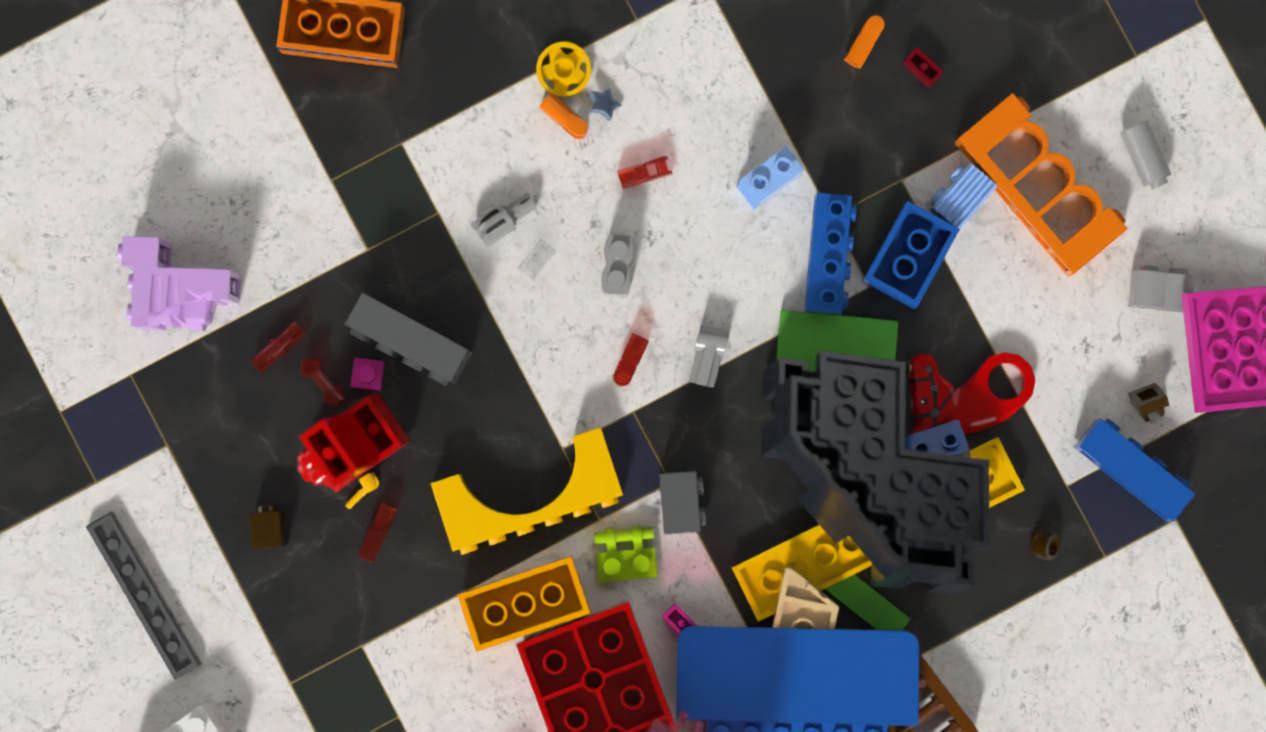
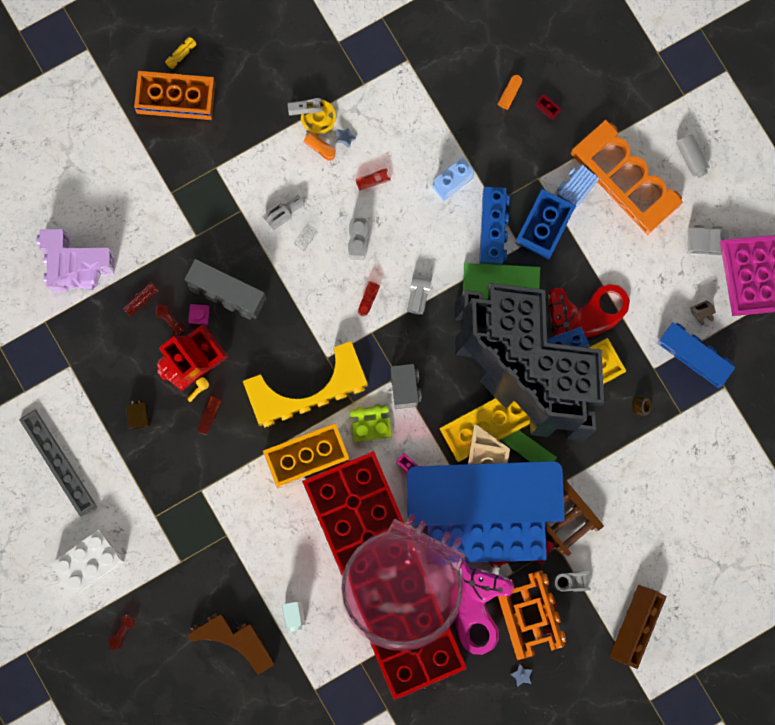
camera: 10 degrees left, 5 degrees down
none -> light grey bar [288,98,323,116]

